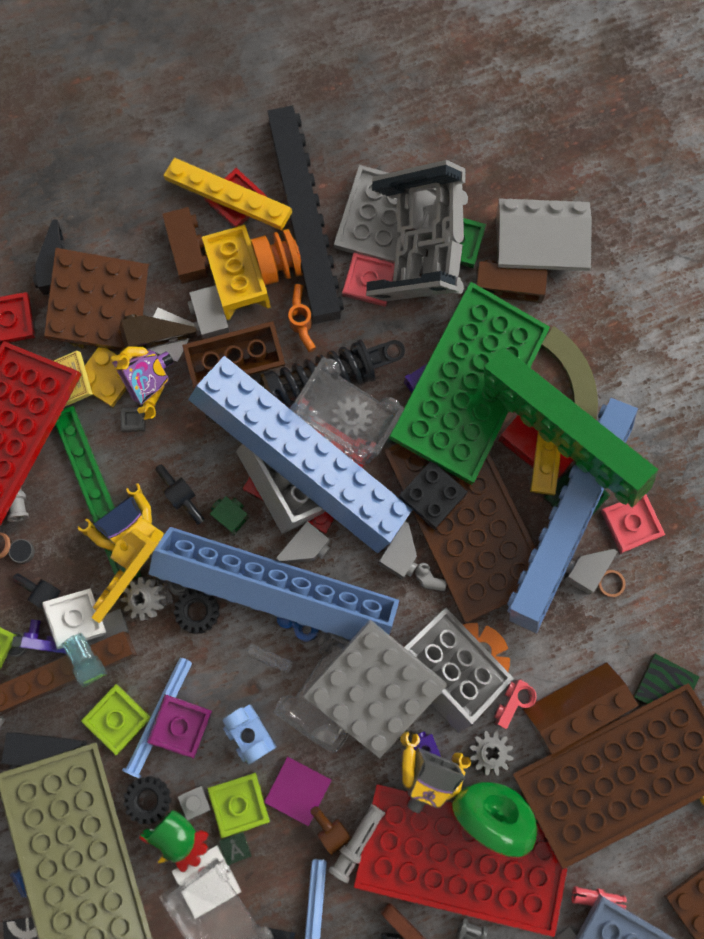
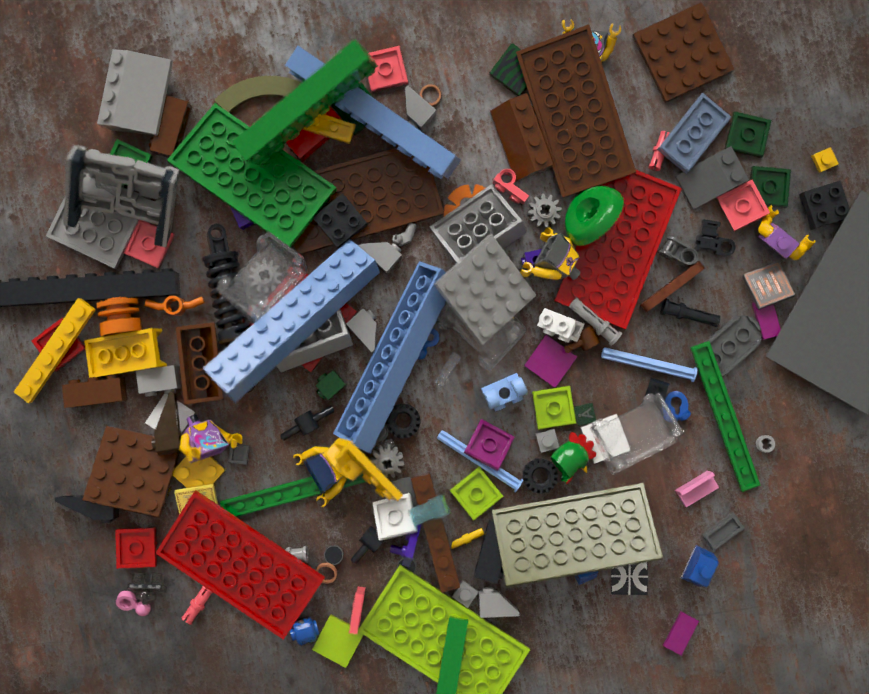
camera: 80 degrees left, 10 degrees up
none -> yellow piece [451,528,485,549]
none -> white brick [537,308,584,343]

